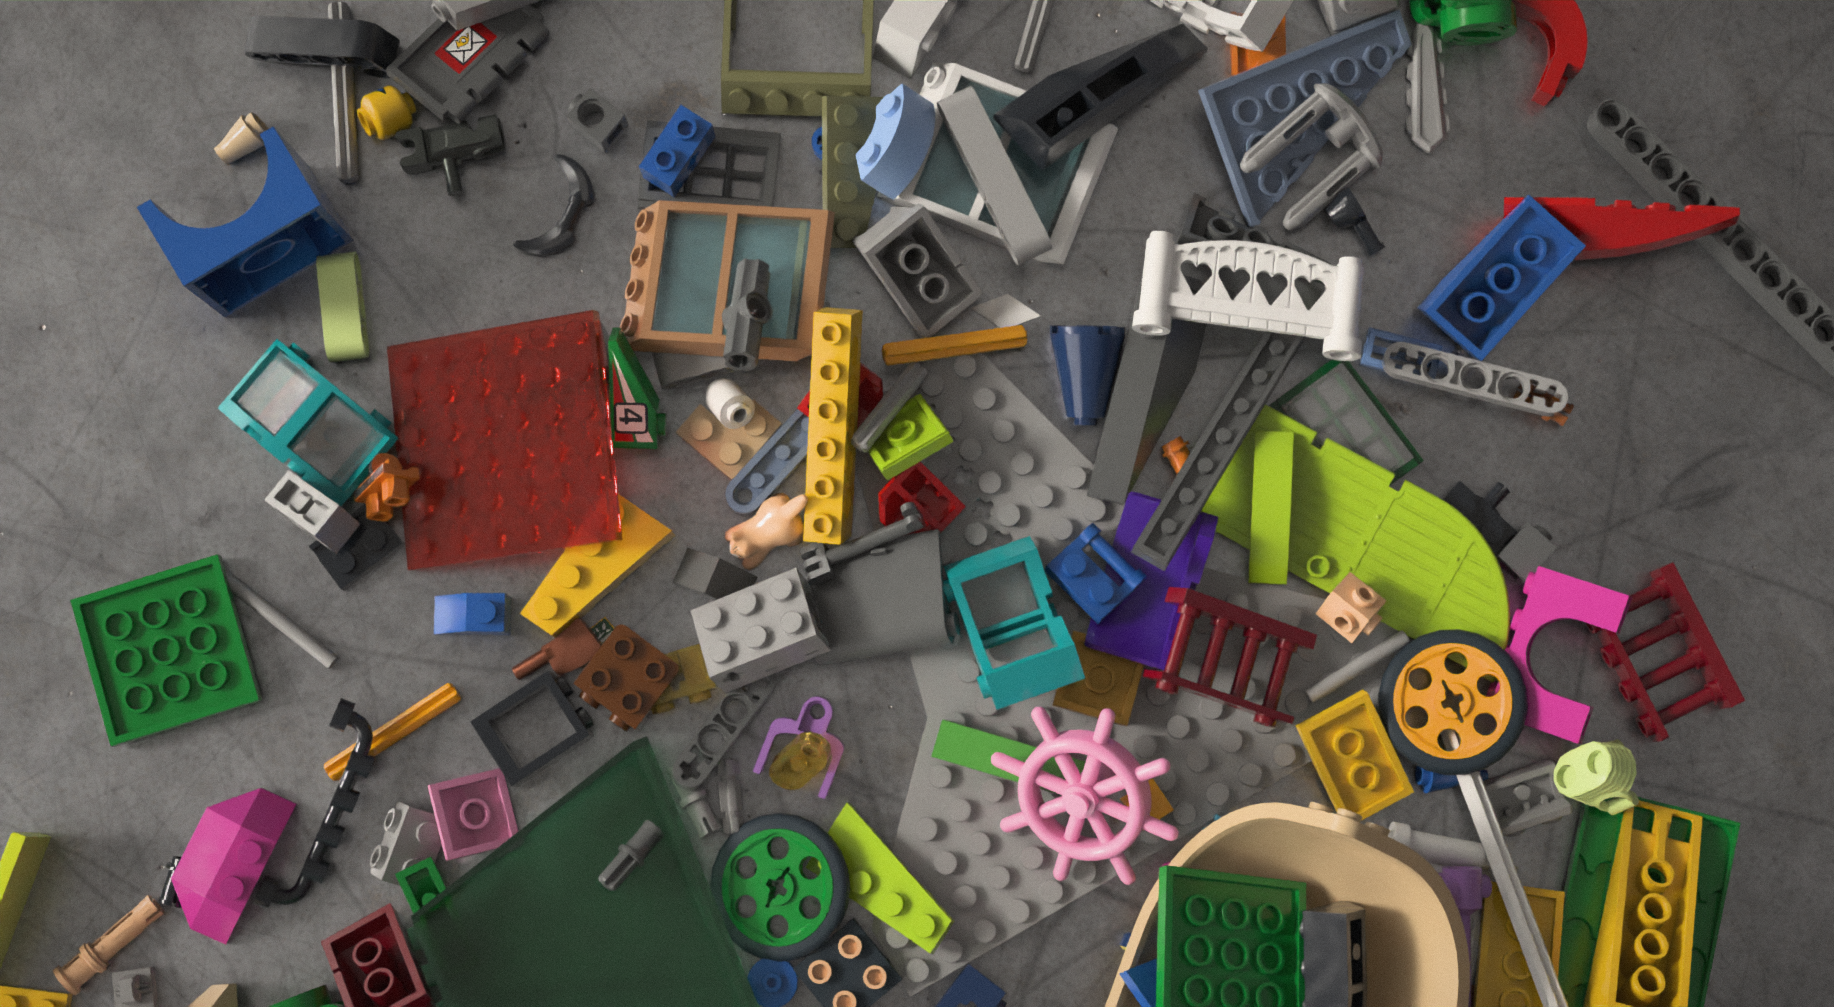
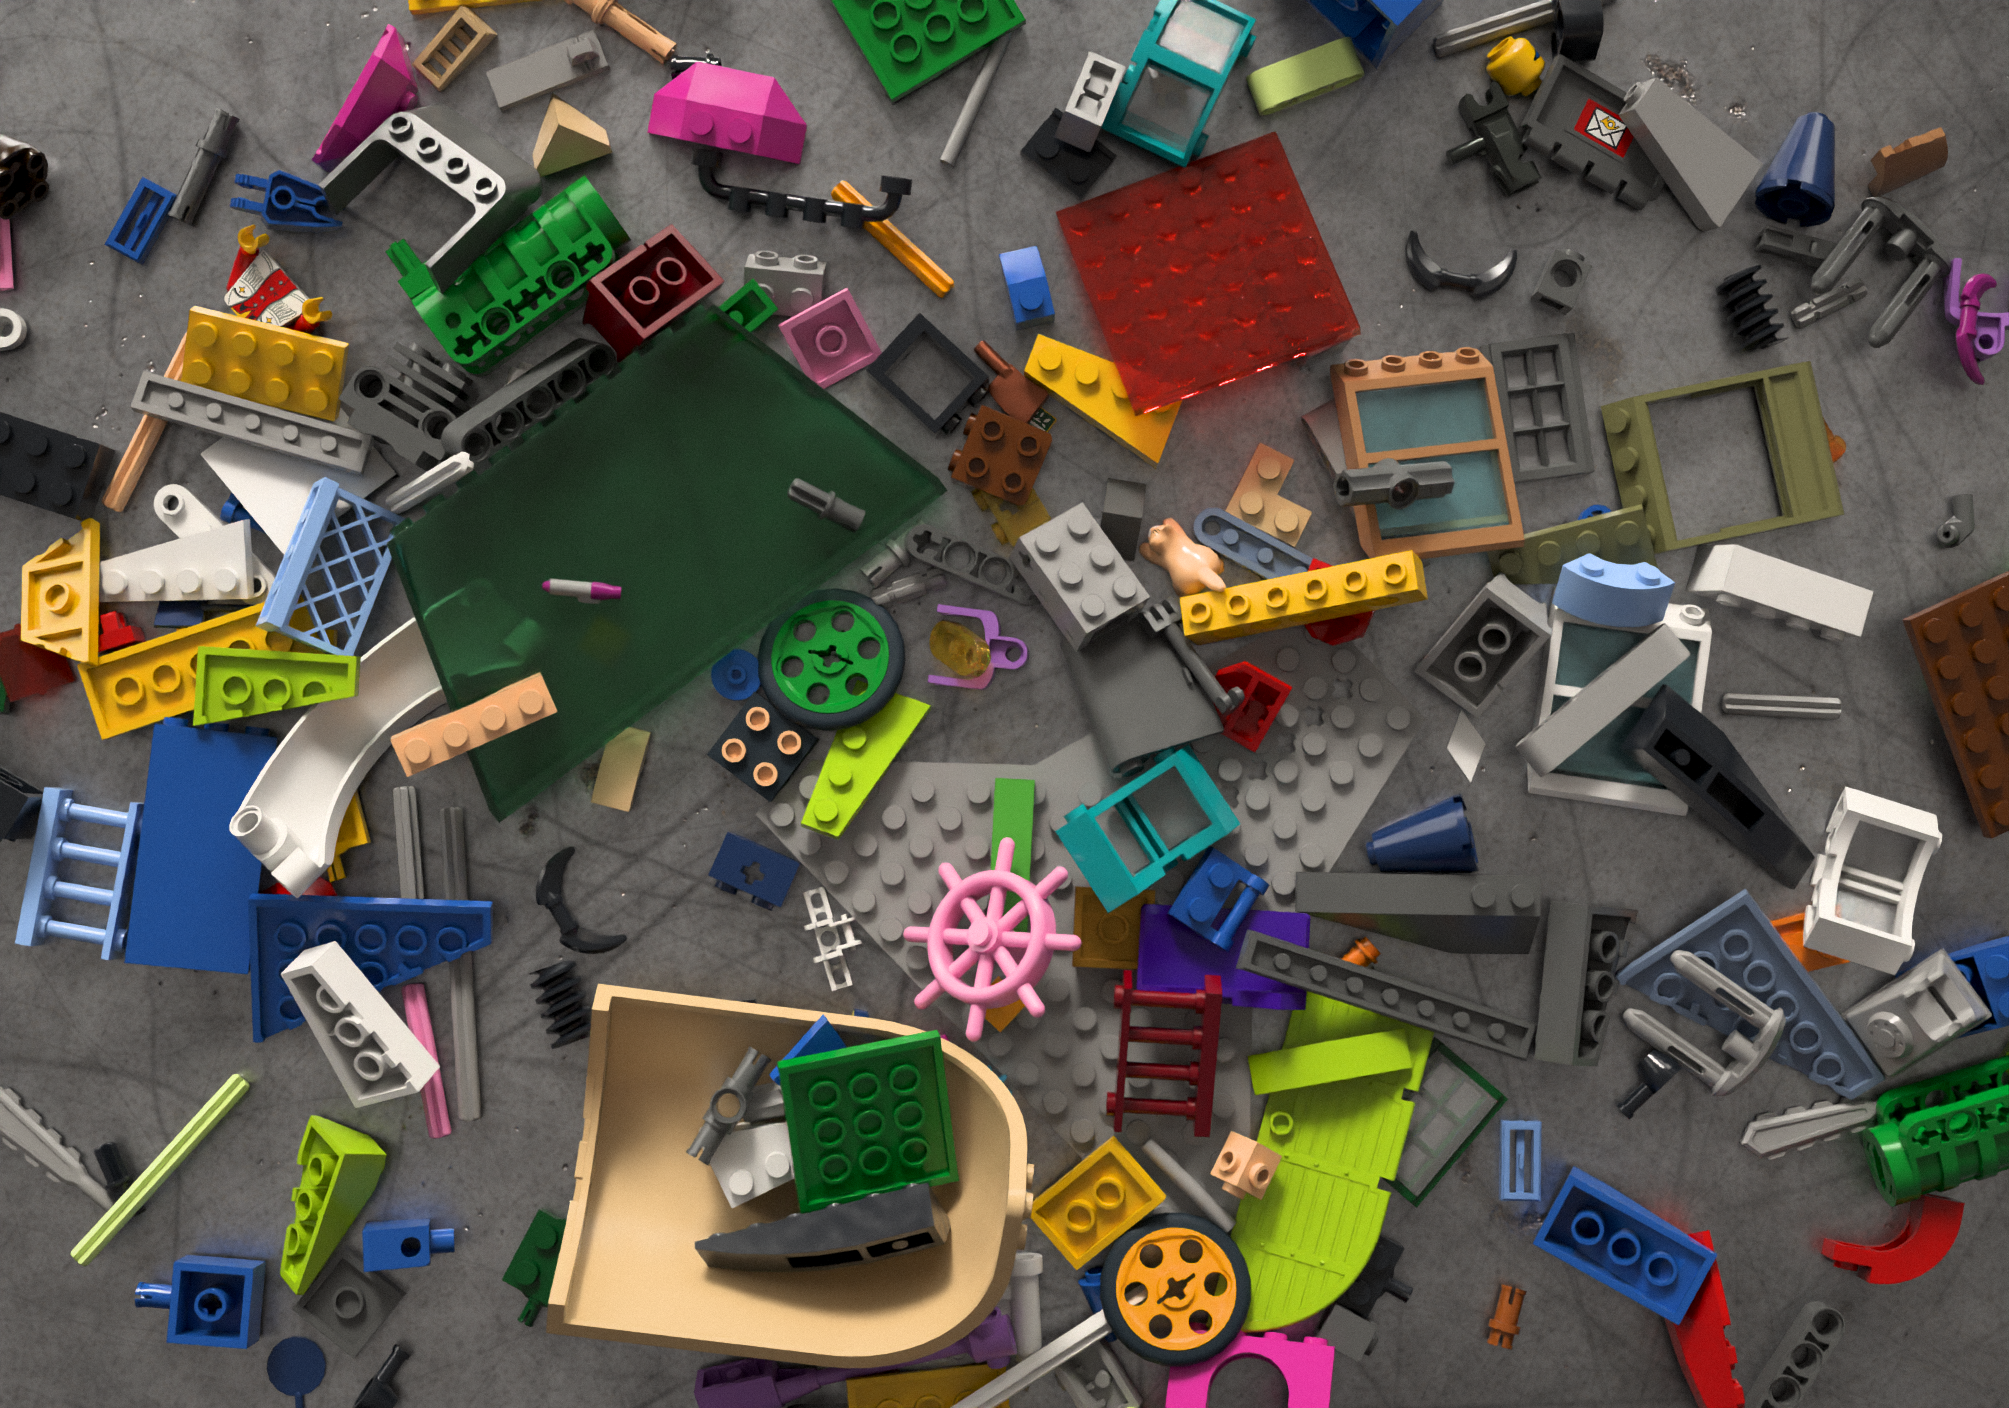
camera: 80 degrees right, 5 degrees up
orange hips [354,453,419,522] -> none
green slope [608,327,667,449] -> none
blue brick [639,105,716,198] -> none
white brick [706,378,755,429] -> none
light grey axle [851,362,927,453] -> none
lime tile [868,394,954,480] -> none
light orange axle [882,325,1027,366] -> none
white piece [1132,231,1364,361] -> none
light grey beam [1382,342,1568,416] -> none
none -> white piece [803,887,862,991]

